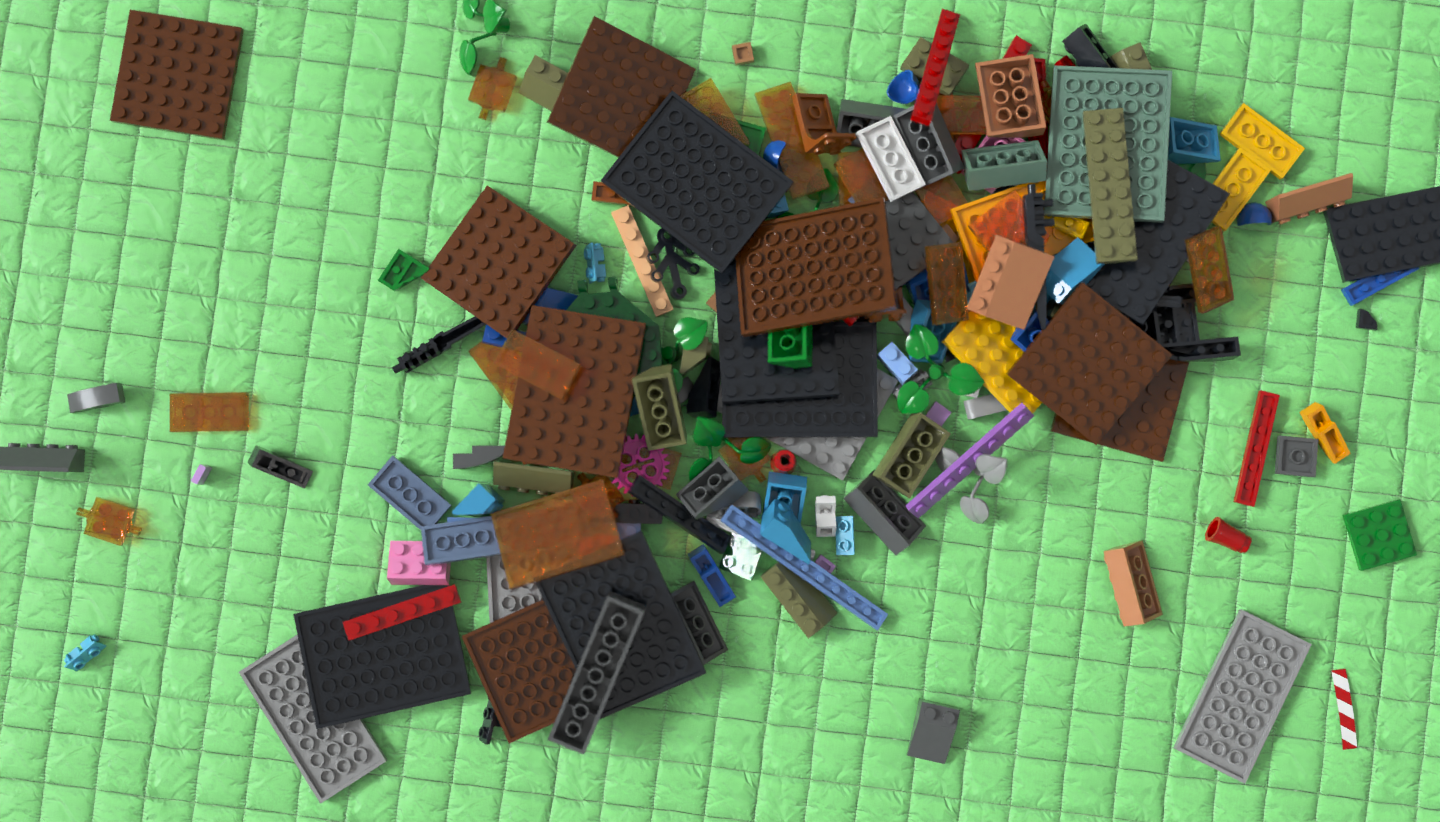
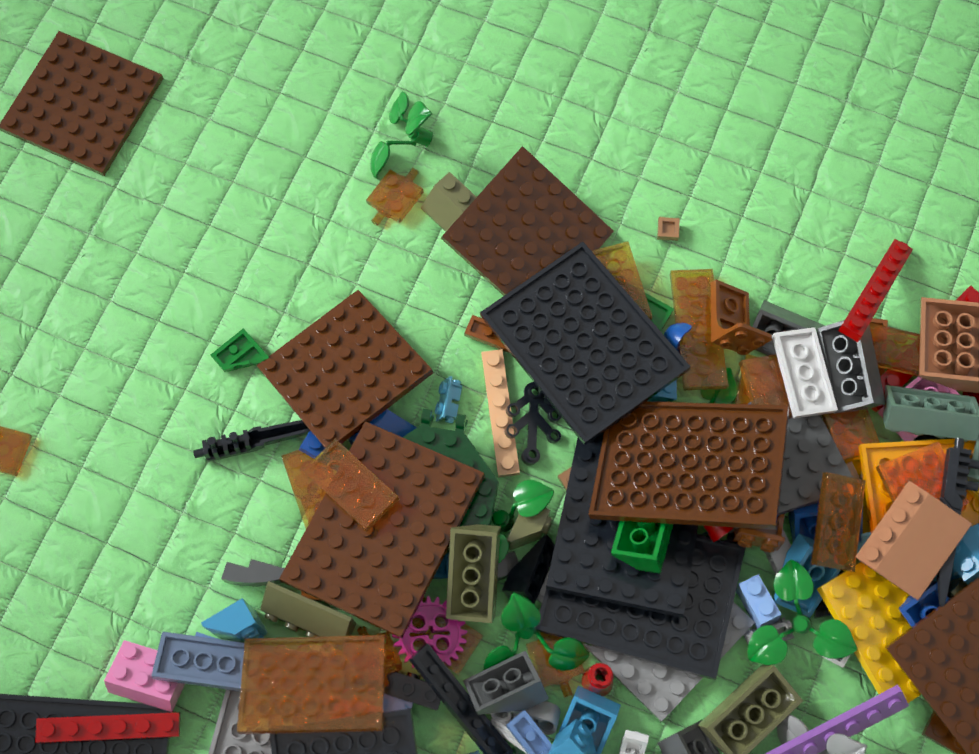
camera: 20 degrees right, 15 degrees down
black slope [248,445,313,489] -> none
sand blue plate [368,456,452,530] -> none
blue helmet [887,70,920,104] -> none
olive plate [900,37,969,97] -> none
lavender tile [925,401,952,427] -> none
light grey beam [963,394,1007,420] -> none

